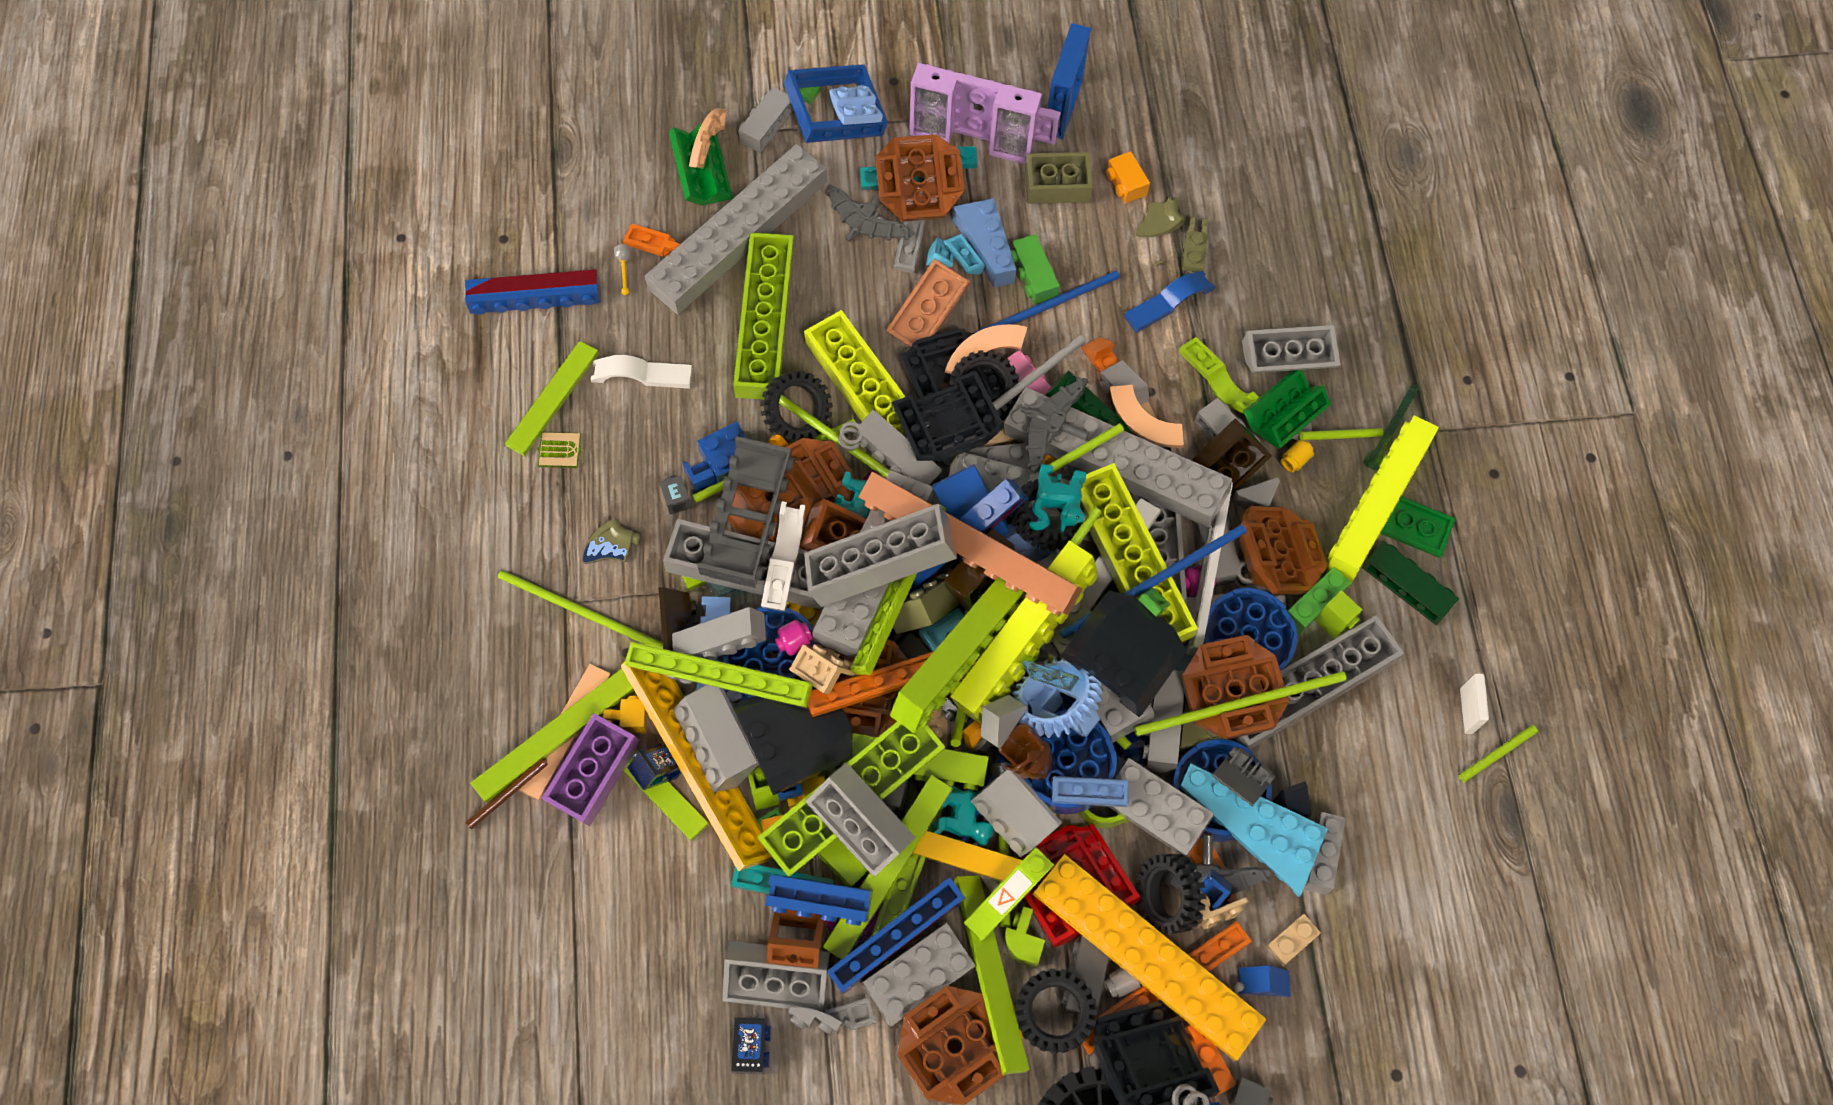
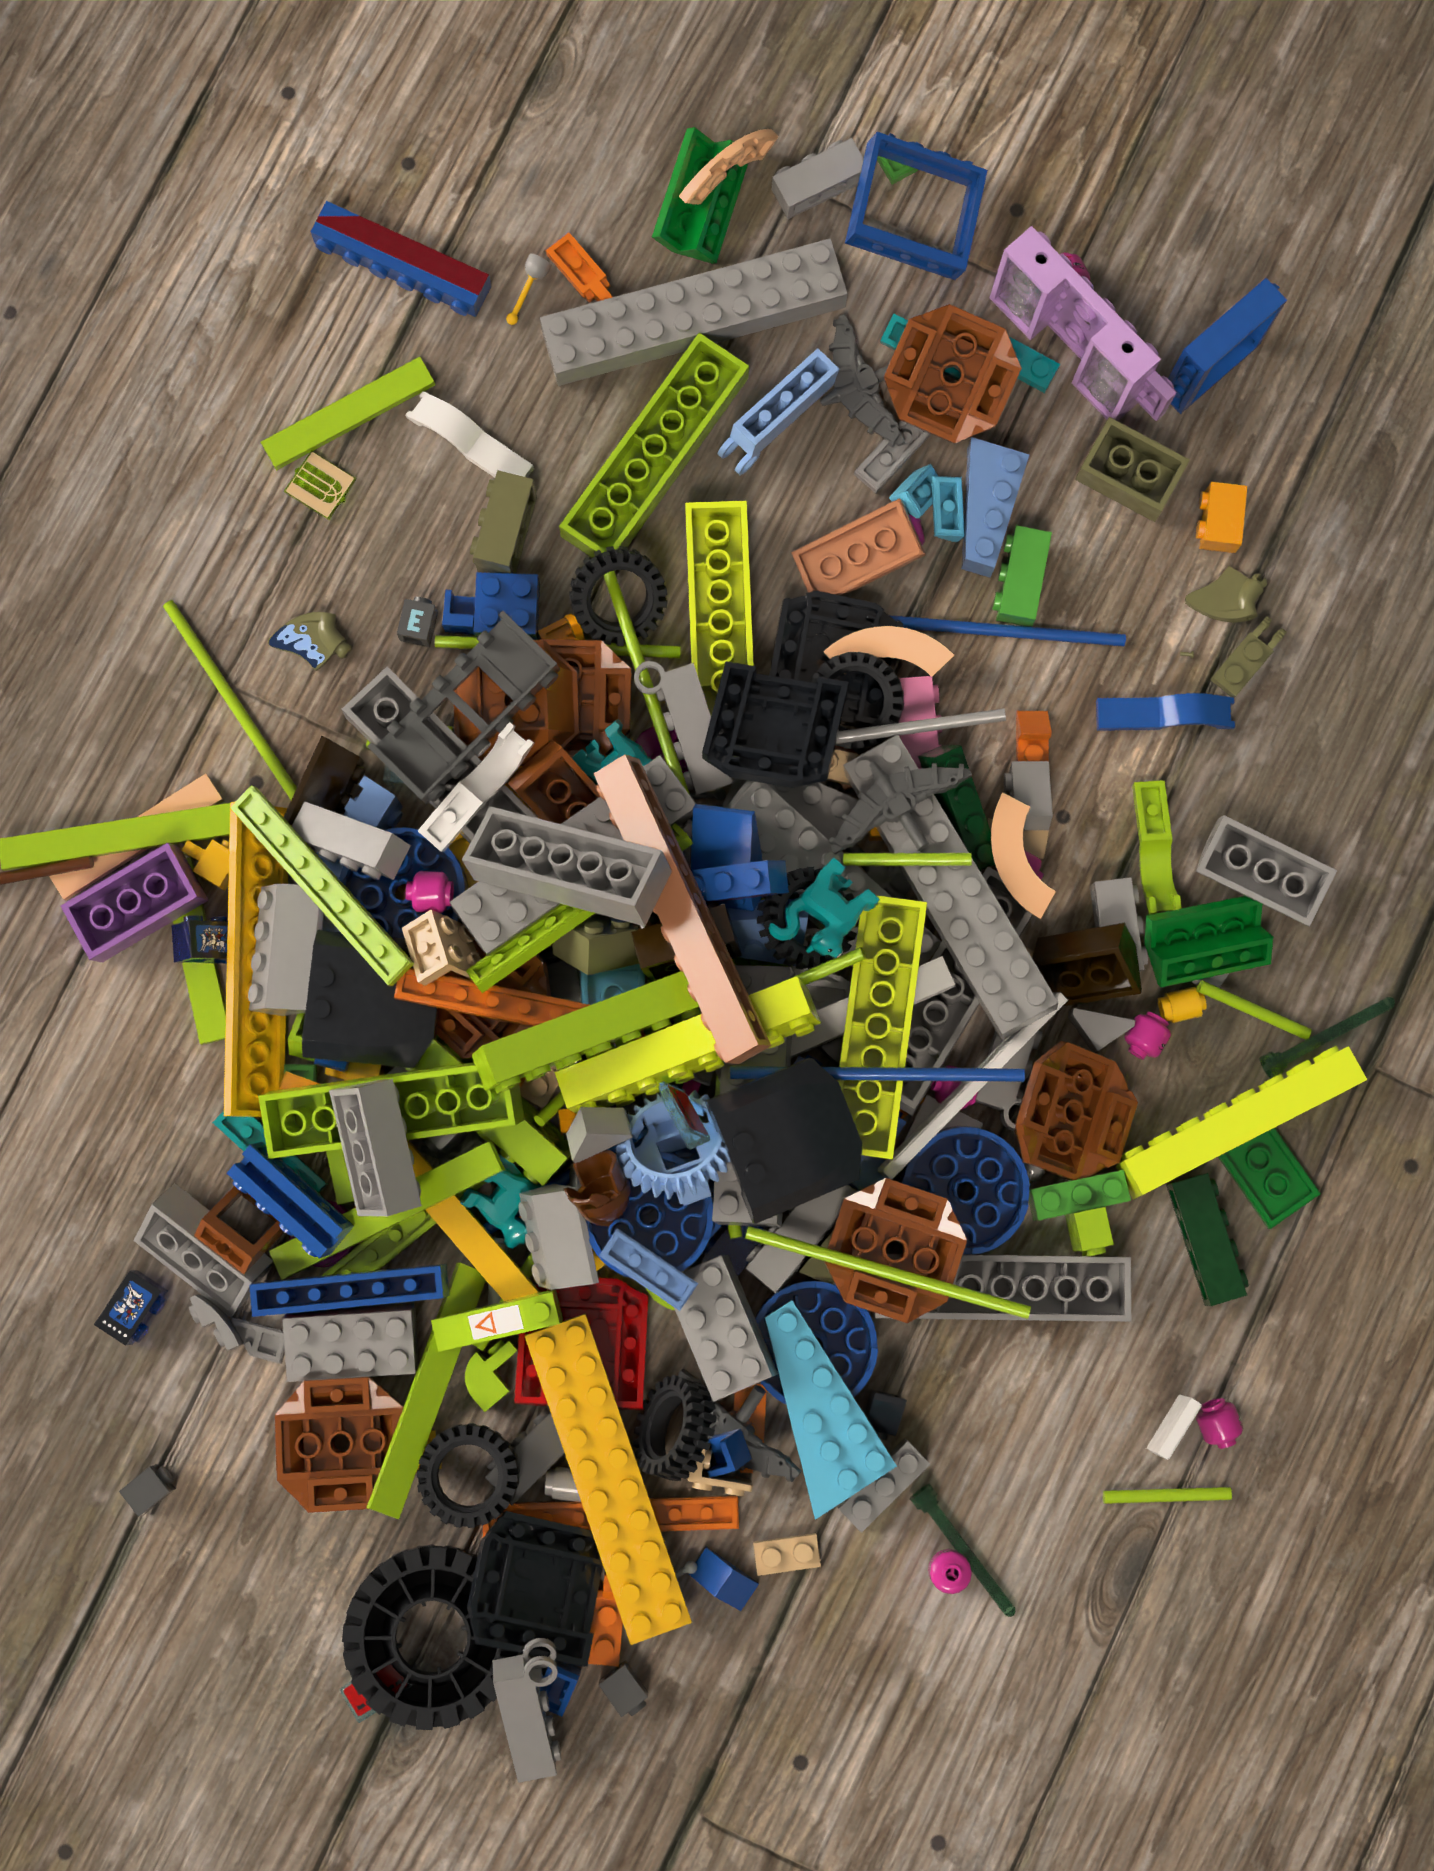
camera: 30 degrees right, 15 degrees up
light blue slope [829,85,883,125] -> none
bright green tile [1138,588,1170,616] -> none
dark grey hinge [1212,747,1275,806] -> none
none -> olive brick [470,470,537,574]
none -> light blue hinge [717,348,839,475]
none -> clear green piece [910,1483,1016,1617]
none -> dark pink head [928,1549,972,1594]
none -> dark pink head [1124,1011,1171,1060]
none -> dark pink head [1196,1398,1243,1449]

